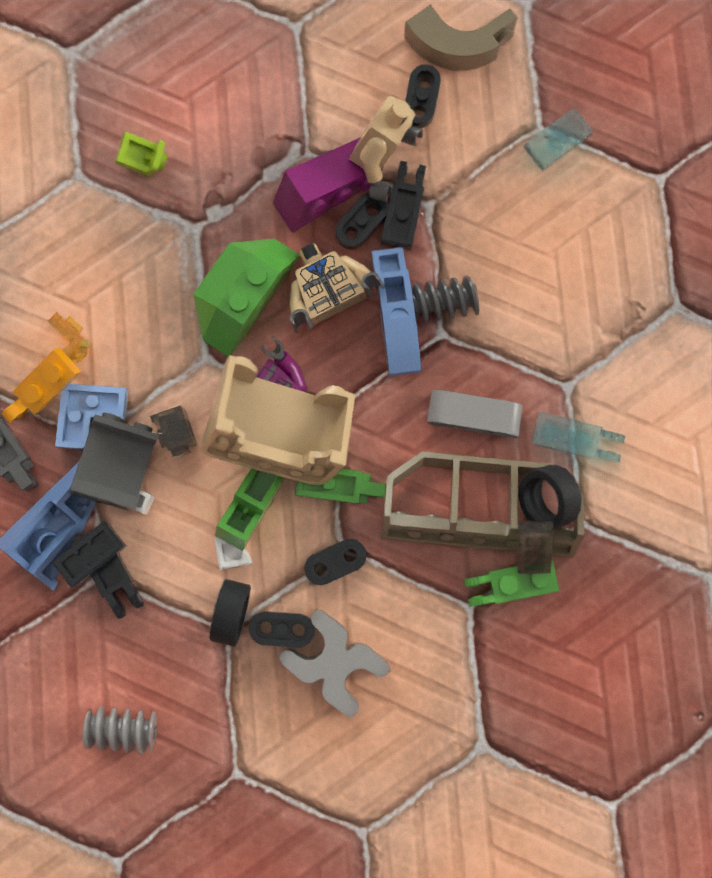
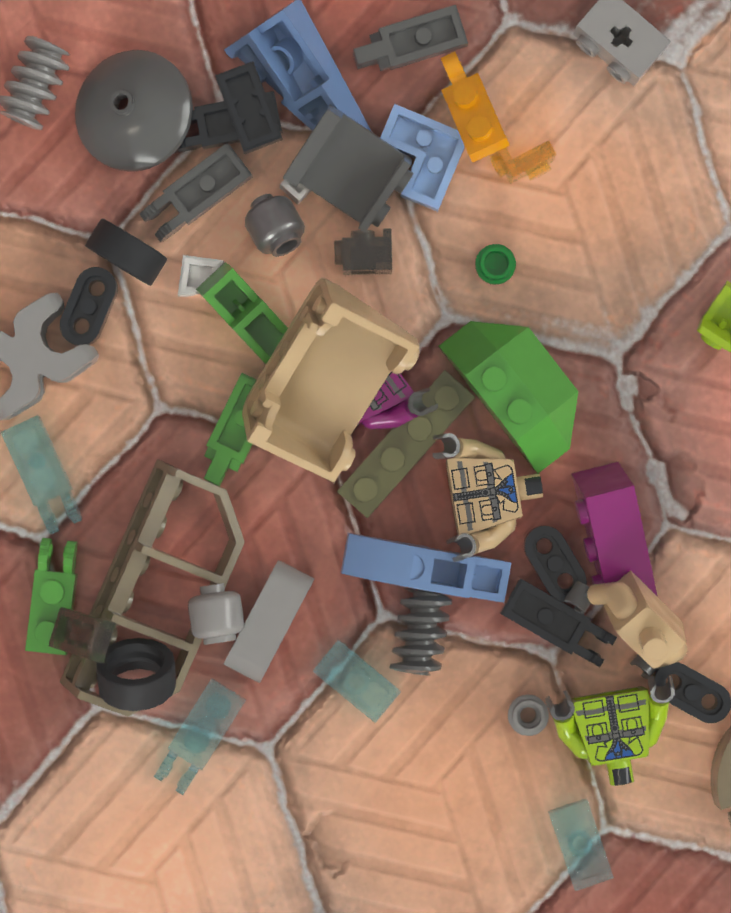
camera: 105 degrees right, 5 degrees up
black plate [304,539,366,585] -> none
none -> clear light blue hinge [0,415,82,534]
none -> dark grey dish [75,50,193,172]
none -> dark grey hinge [140,143,253,242]
none -> light grey head [188,583,245,645]
none -> flat silver head [245,194,304,257]
none -> clear light blue plate [313,639,401,723]
none -> olive plate [337,370,475,518]
none -> green plate [475,244,516,285]
none -> light grey plate [508,695,549,736]
none -> torso [545,676,675,786]

